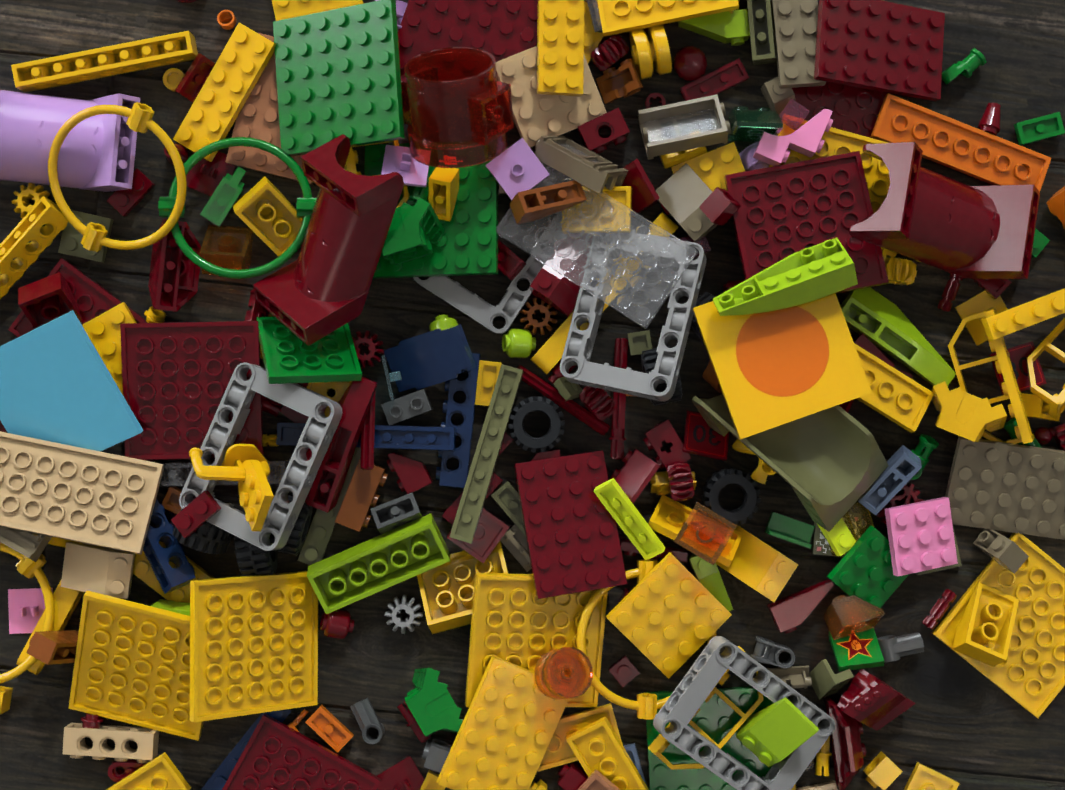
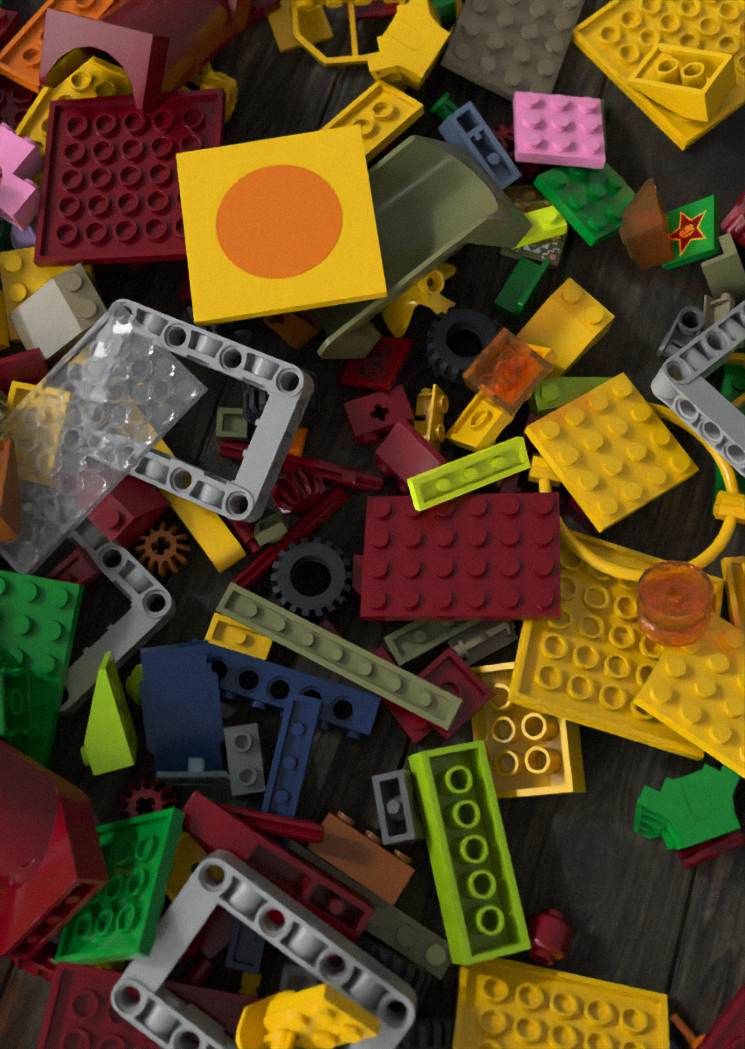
camera: 75 degrees left, 15 degrees down
orange plate [305,704,354,753] -> none
dark grey piece [350,697,385,744] -> none
light grey gear [385,595,423,634] -> none
dark red slope [387,452,433,494] -> none
lime head [502,329,536,358] -> none
dark red plate [608,655,640,687] -> none
dark red gear [667,462,694,501] -> none
dark red panel [700,187,741,226] -> none
lime wedge [713,237,858,316] -> none
dark red slope [767,579,834,634] -> none
lime wedge [840,287,956,386] -> none
dark grey piece [877,632,924,662] -> none
dark red axle [923,589,957,630] -> none
dark red axle [938,273,963,312] -> none
dark tan slope [973,529,1029,574] -> none
none -> lime slope [81,651,139,776]

